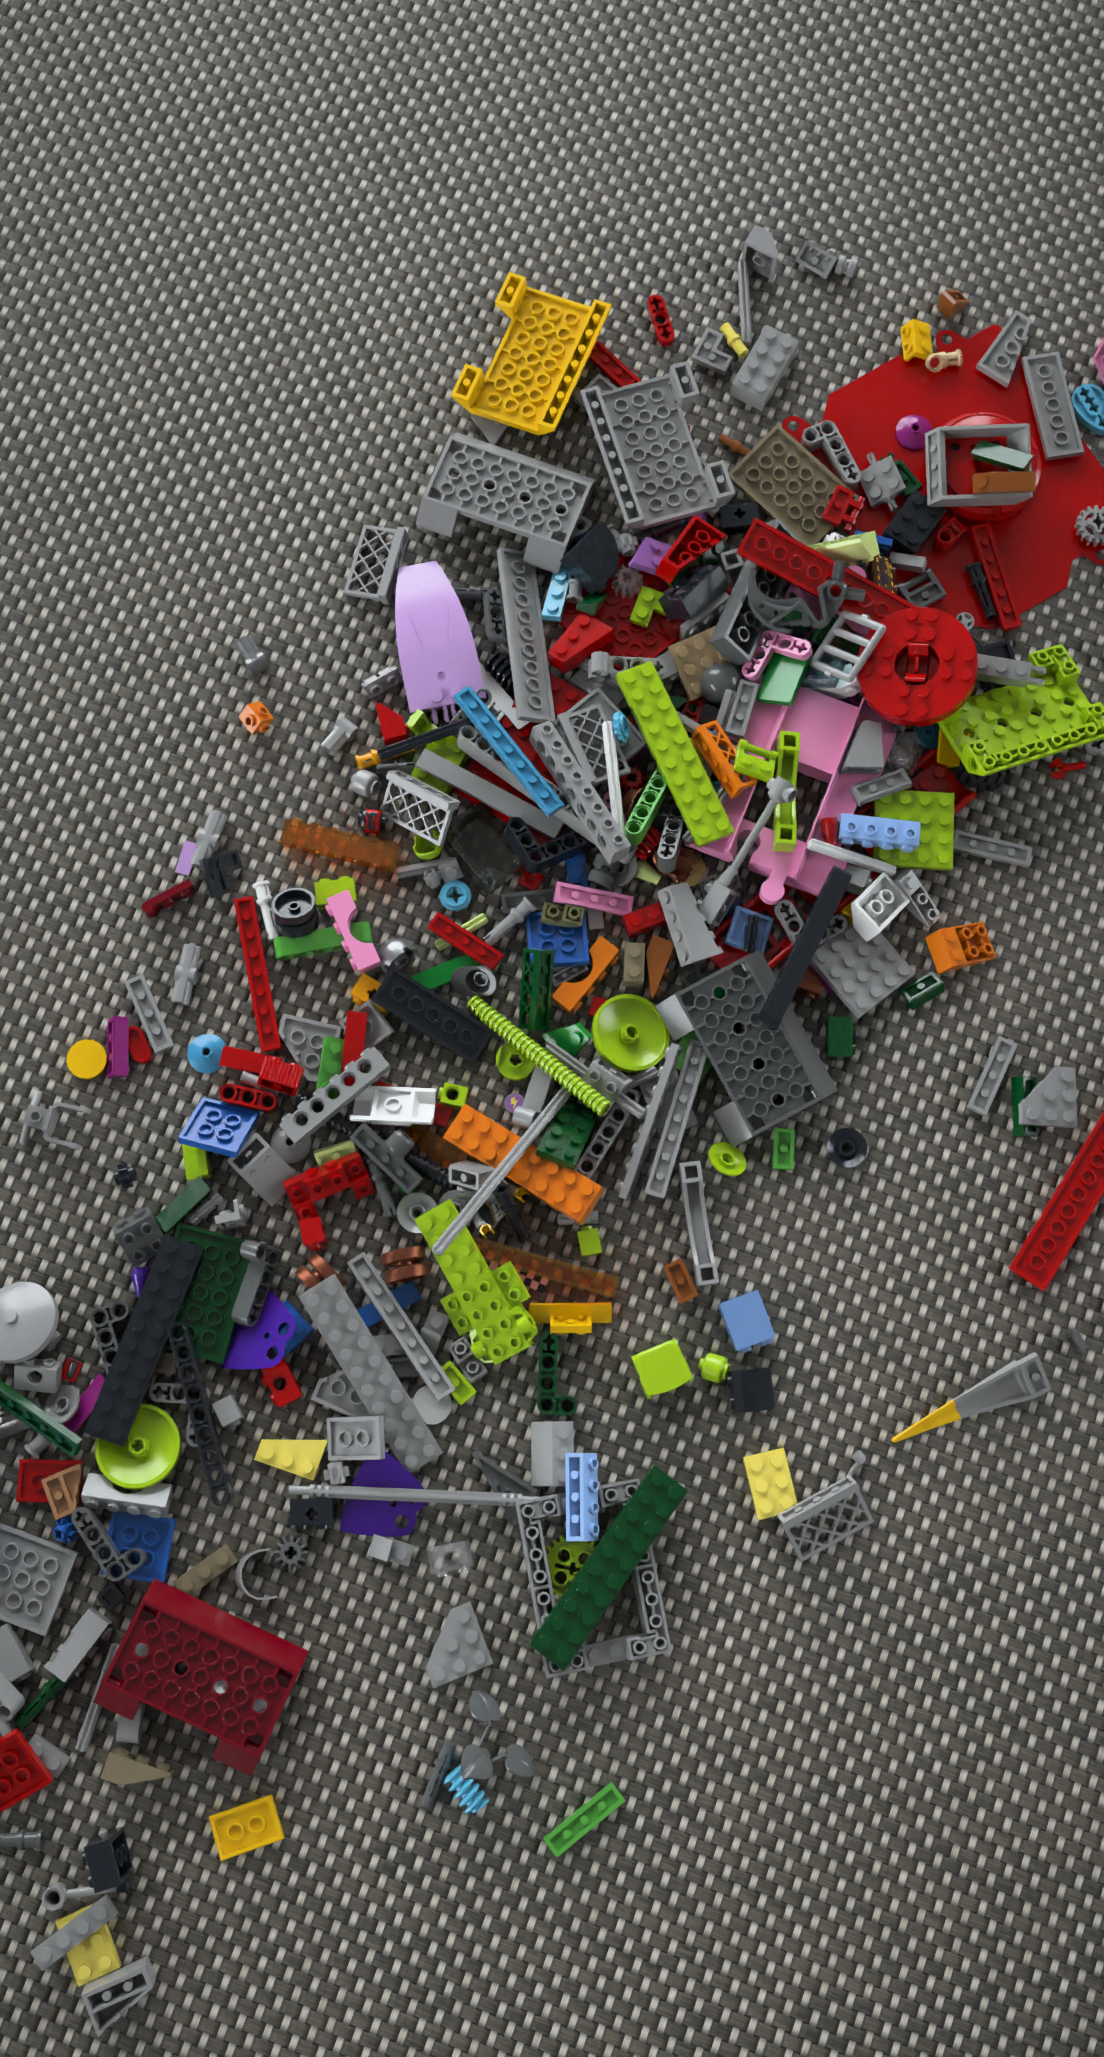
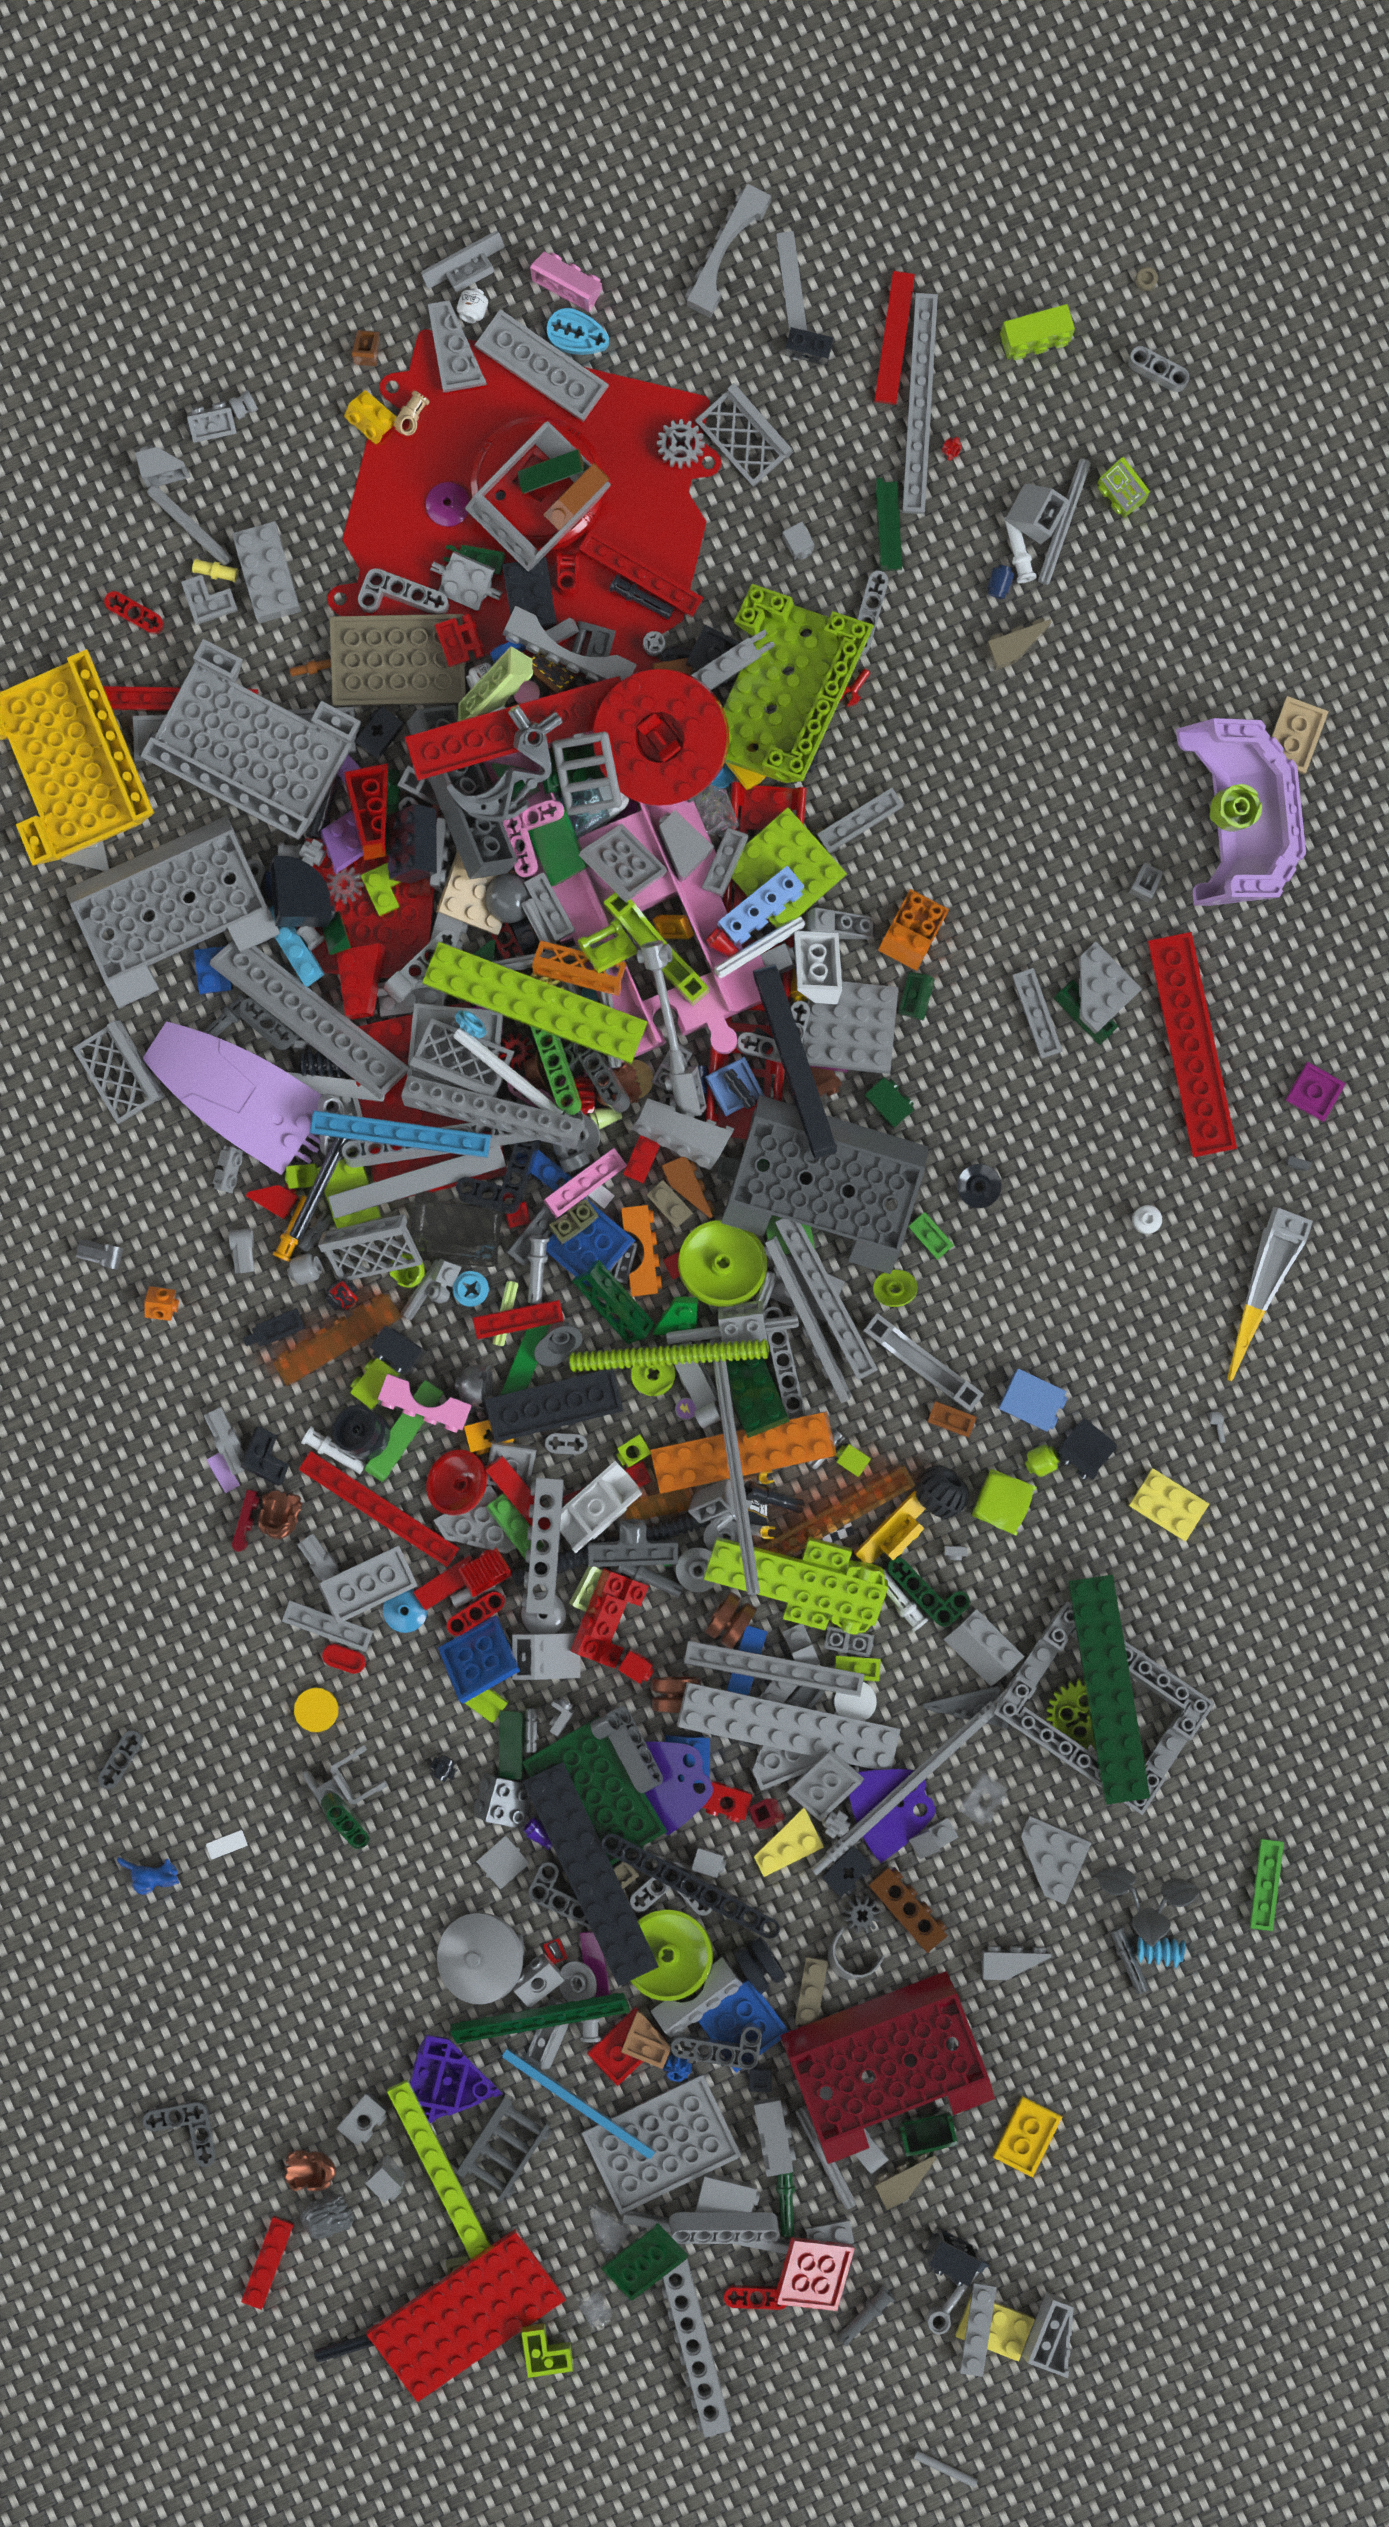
camera: 45 degrees left, 10 degrees up
magenta slope [107,1016,129,1079] -> none
light blue brick [565,1453,599,1541] -> none
light grey fence [777,1475,874,1562] -> none
none -> blue plate [194,946,232,995]
none -> black hinge [243,1308,306,1347]
none -> copper hair [258,1490,303,1539]
none -> light grey plate [318,1546,417,1624]
none -> dark green beam [321,1793,370,1849]
none -> black brick [370,1325,427,1374]
none -> light grey bracket [421,231,505,293]
none -> red dish [426,1450,487,1516]
none -> white head [457,288,488,323]
none -> light grey piece [476,1835,530,1889]
none -> light grey arch [502,606,637,683]
none -> light grey beam [545,1433,587,1454]
none -> light grey plate [579,823,668,902]
none -> light orange plate [652,915,694,939]
none -> black wheel [734,1935,787,1995]
none -> dark red brick [748,1798,785,1829]
none -> reddish brown brick [868,1865,948,1954]
none -> white pin [884,1570,929,1632]
none -> dark green piece [899,2110,958,2157]
none -> black wheel [914,1465,969,1519]
none -> light grey plate [943,1545,968,1560]
none -> light grey slope [982,1946,1051,1980]
none -> white head [1132,1205,1162,1234]

